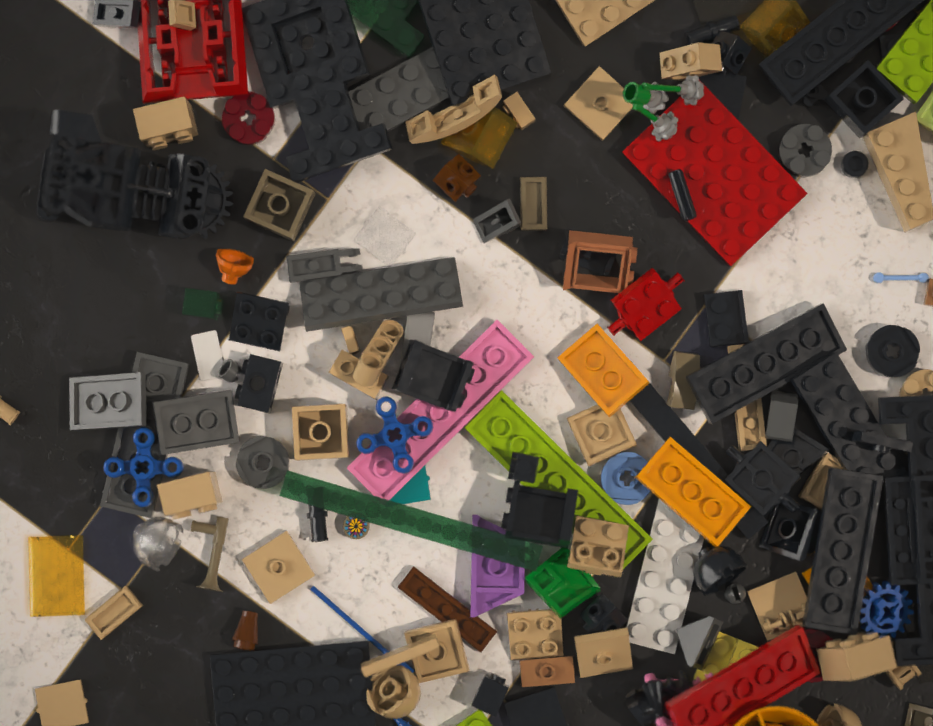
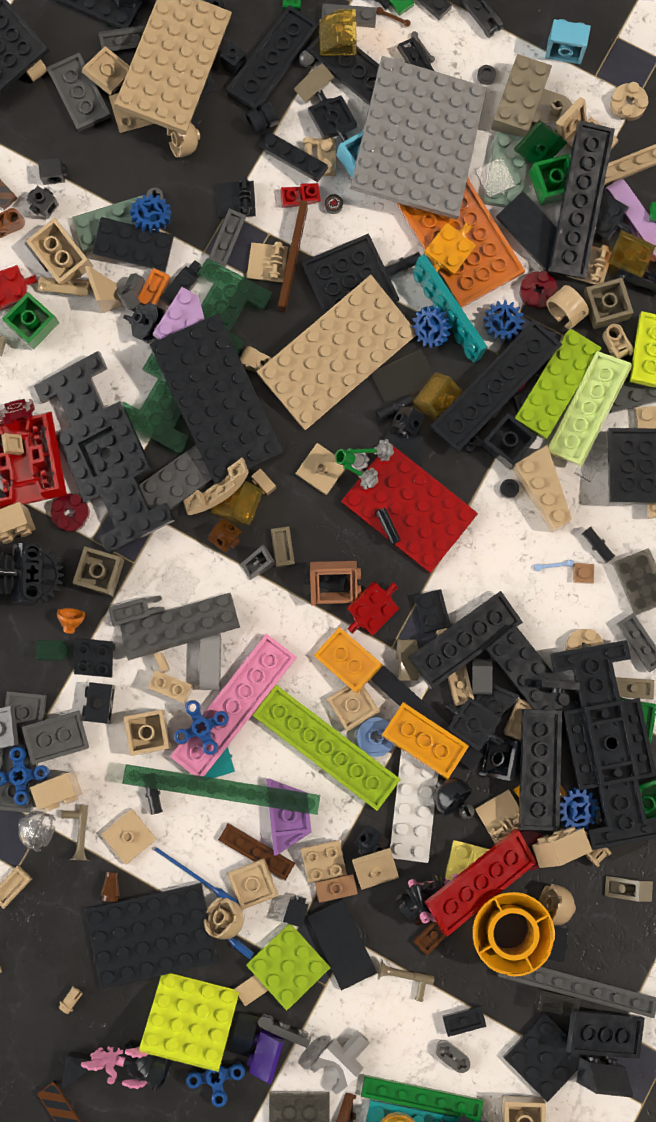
camera: 10 degrees left, 5 degrees down
white sticker [191,330,224,381] -> none
dark grey hinge [219,359,241,382] -> none
dark grey plate [236,436,290,489] -> none
tile [343,513,370,539] -> none
tan beam [353,319,404,387] -> none
tan tile [361,634,440,677] -> none
black panel [392,339,475,412] -> none
black panel [501,480,578,548] -> none
black brick [508,453,539,483] -> none
green plate [525,548,600,619] -> none
tan plate [567,516,629,577] -> none
tan brick [660,43,722,80] -> none
slope [676,616,723,670] -> none
dark grey plate [778,124,832,177] -> none
black plate [865,325,920,378] -> none

